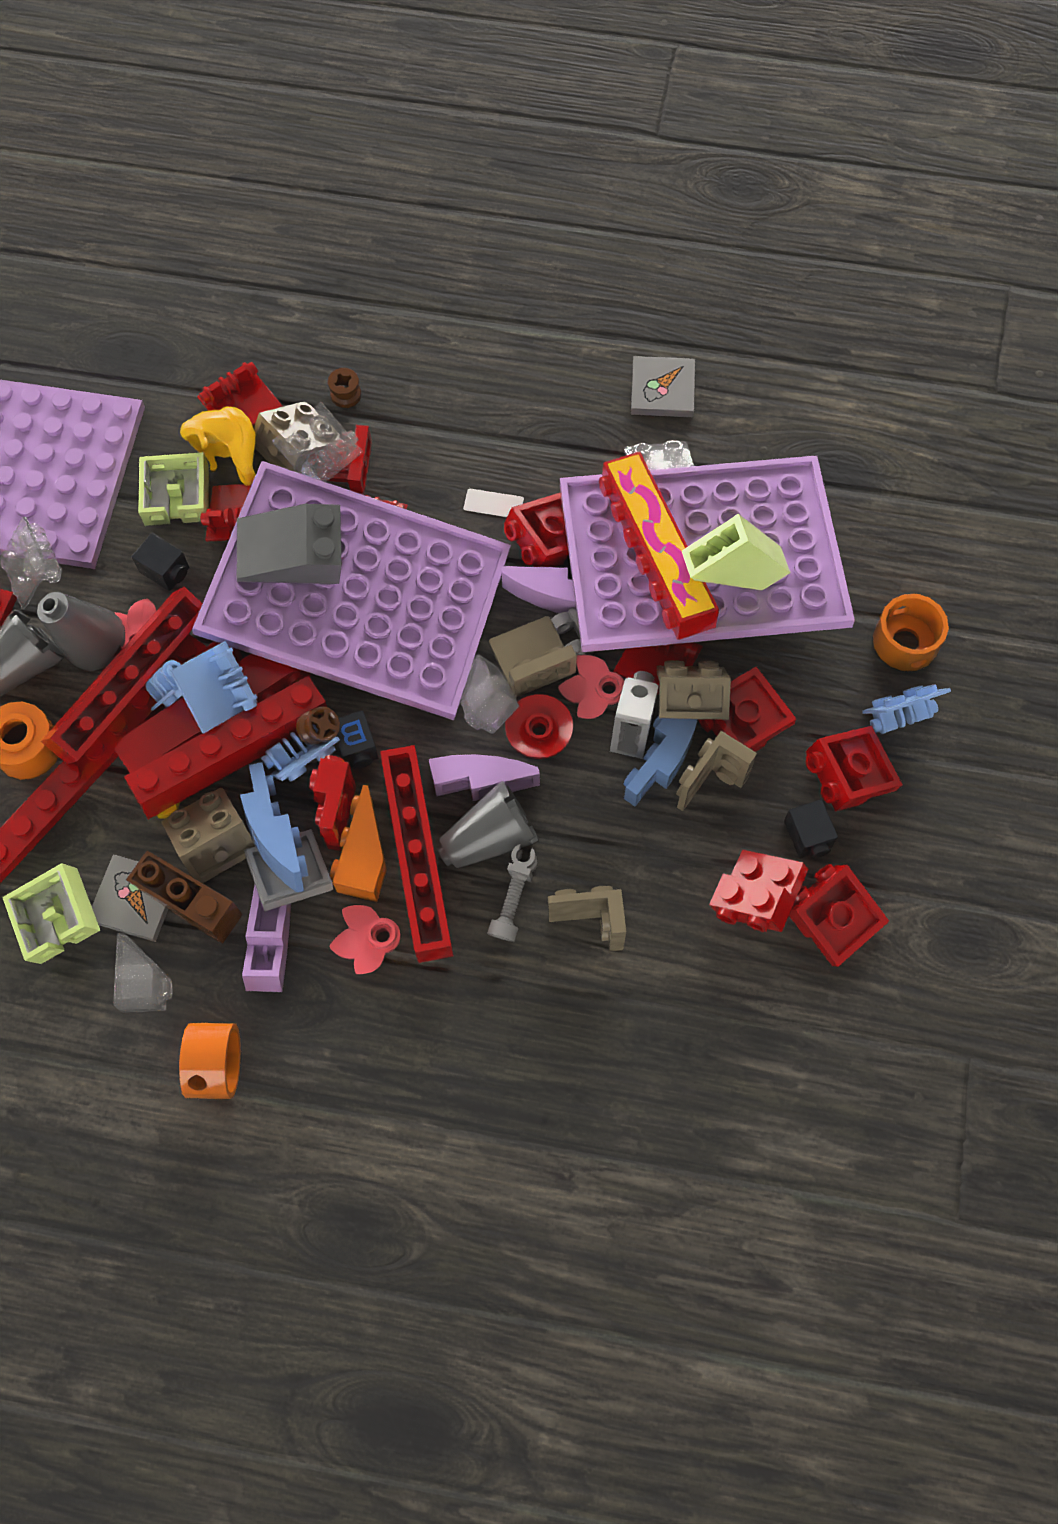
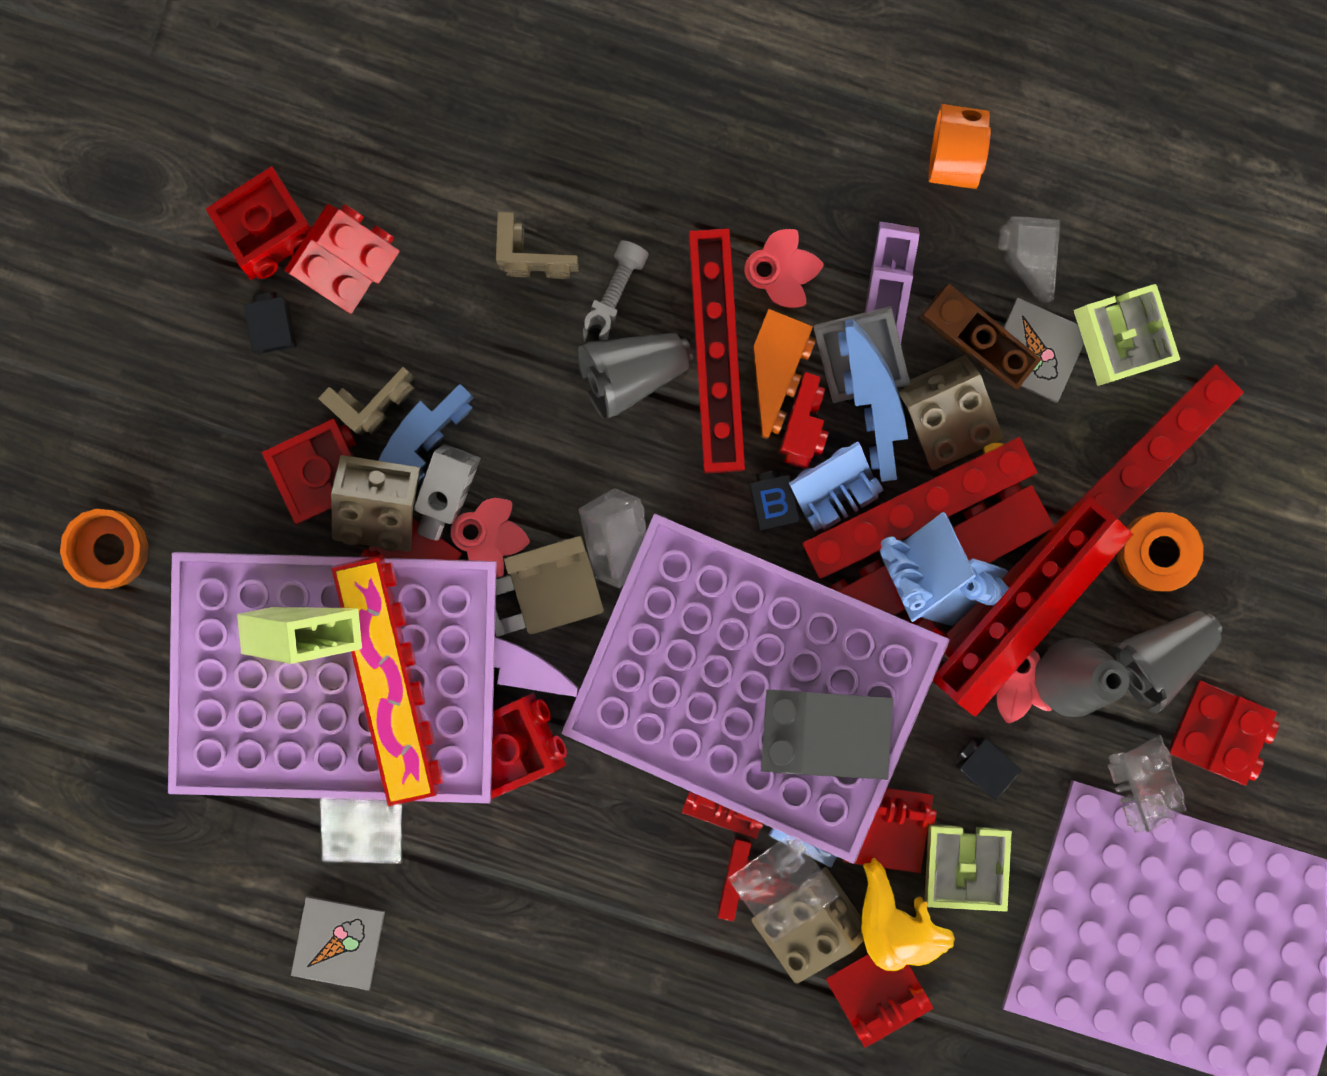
camera: 175 degrees left, 20 degrees up
reddish brown wheel [296,707,340,746] -> none
reddish brown wheel [328,368,361,408] -> none
lavender slope [429,754,540,801] -> none
white sticker [463,489,524,517] -> none
red dish [505,694,573,759] -> none
red plate [805,726,903,811] -> none
light blue hinge [862,684,951,734] -> none

